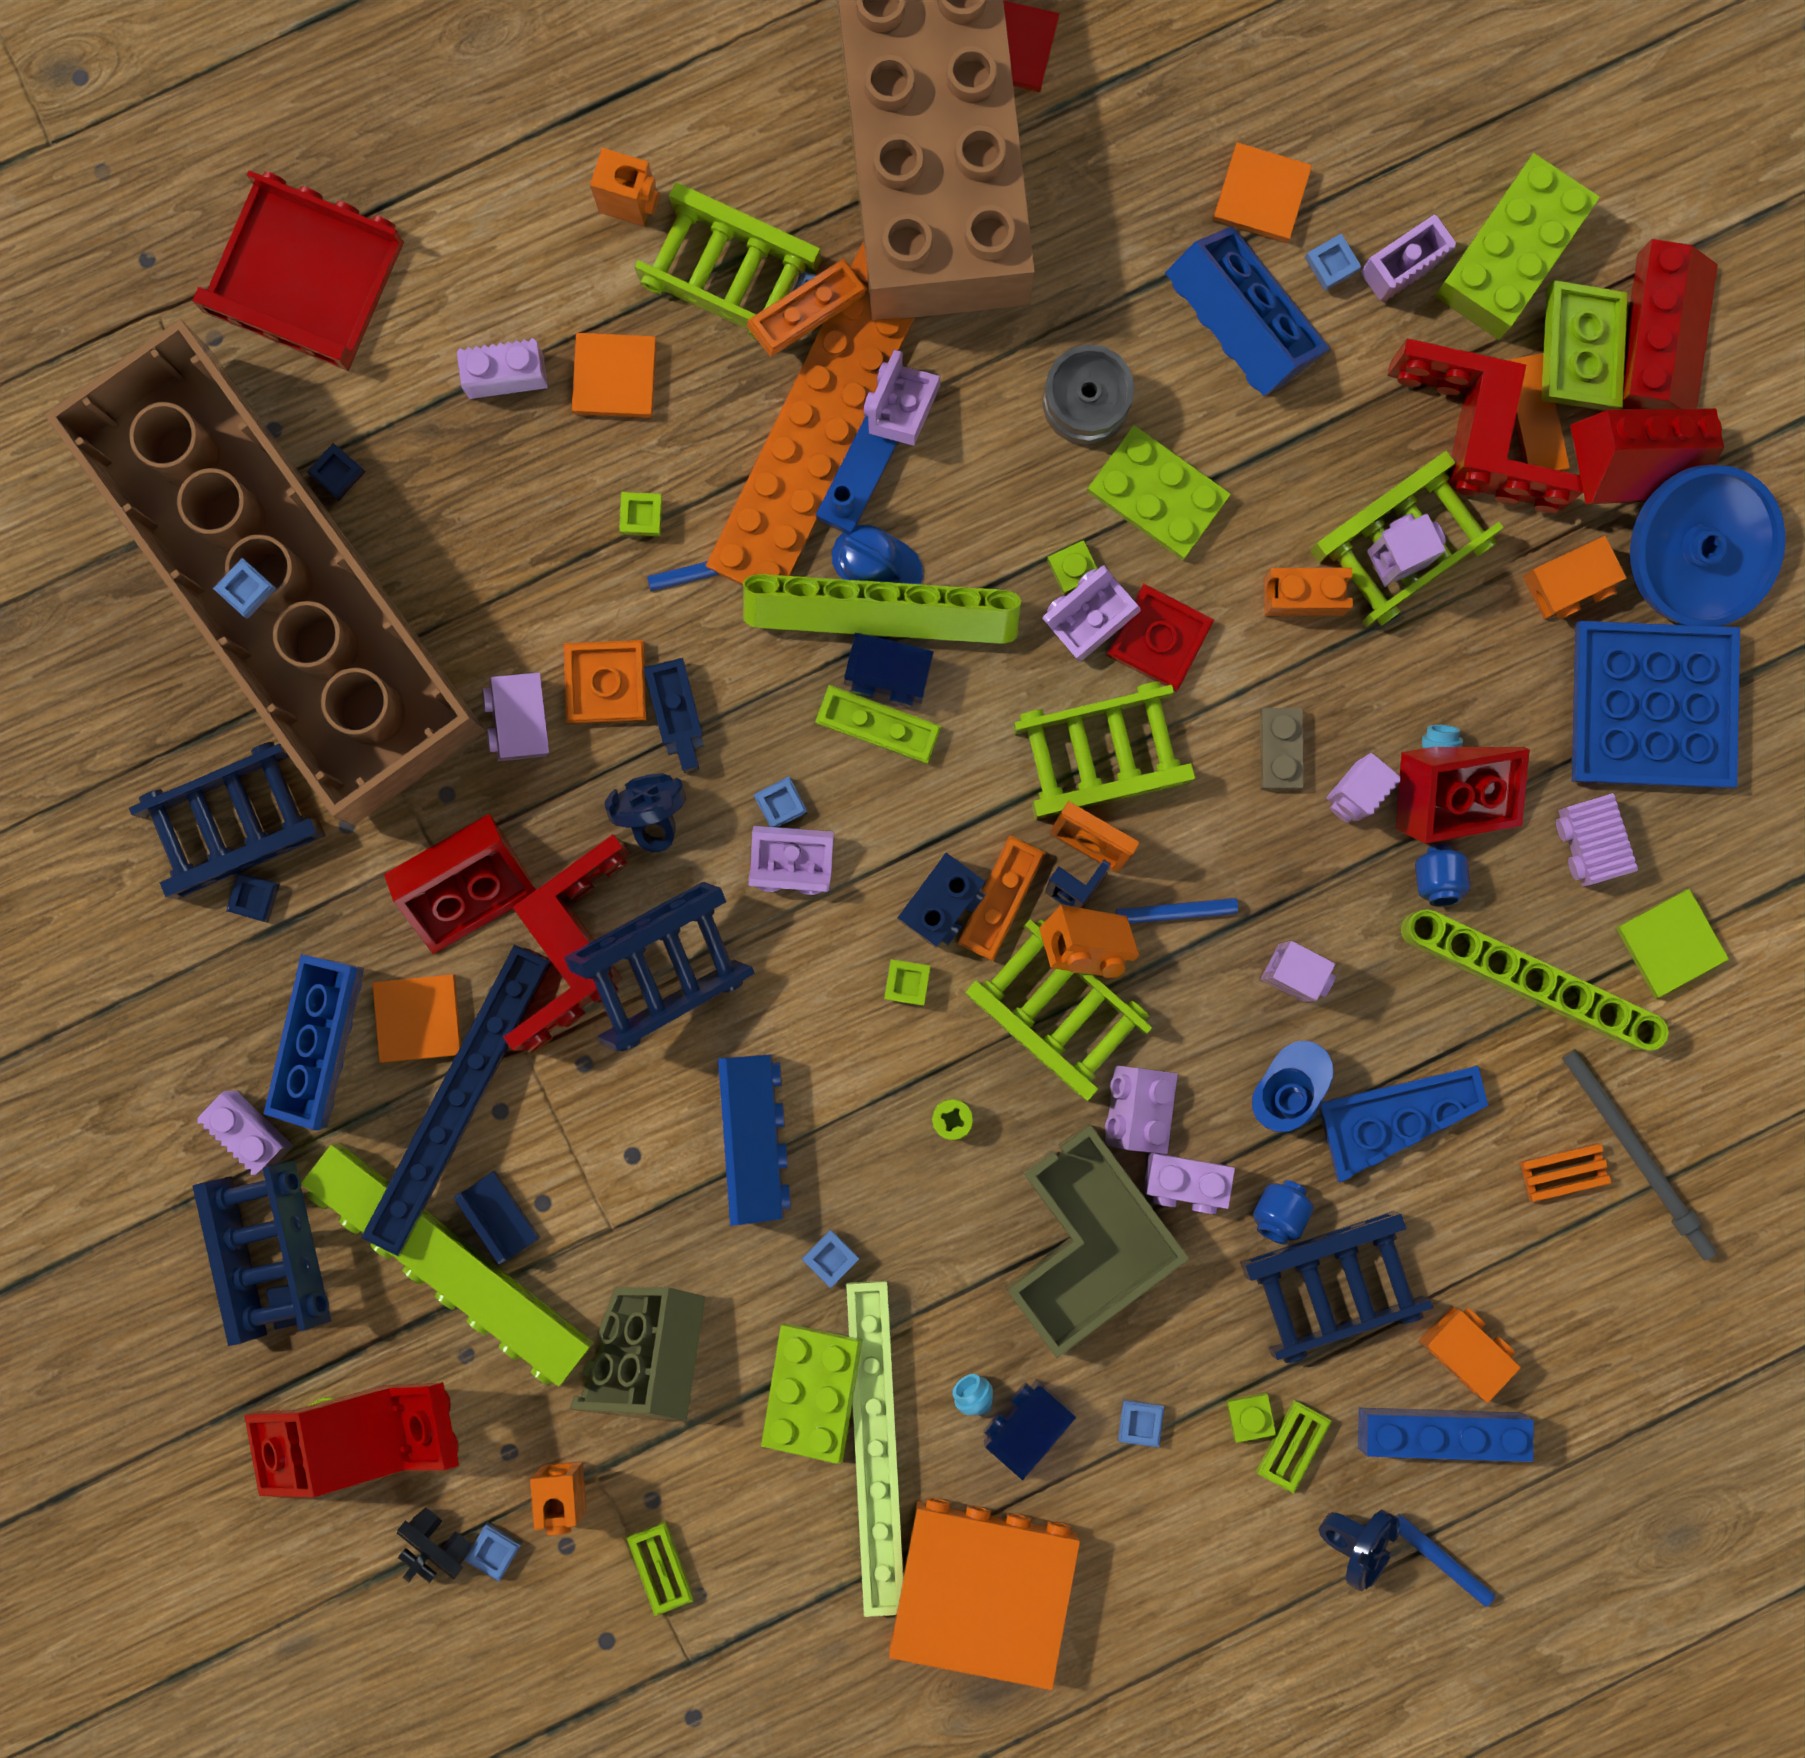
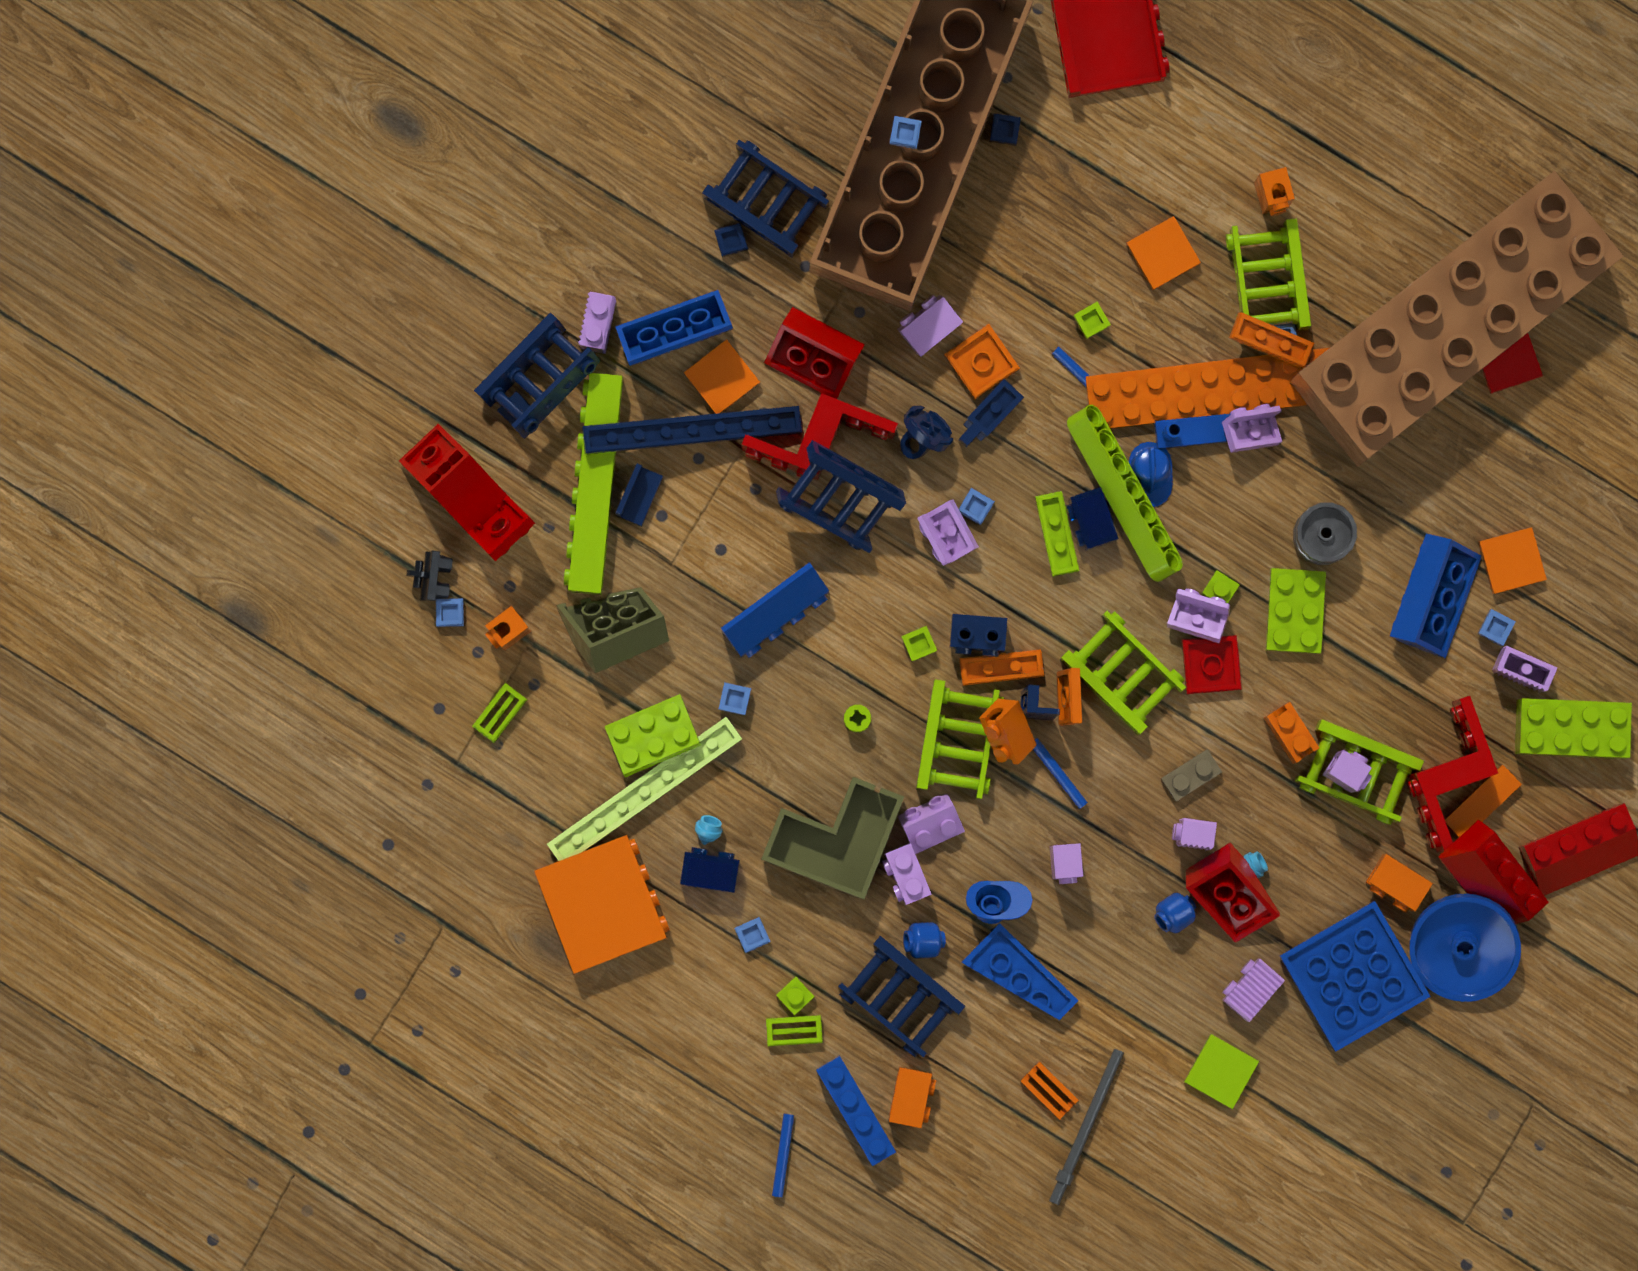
camera: 55 degrees right, 0 degrees up
lavender brick [457,338,548,399] -> none
dark blue tile [1318,1509,1400,1591] -> none
lime beam [1401,909,1669,1051] -> none
lime plate [1541,280,1628,411] -> none

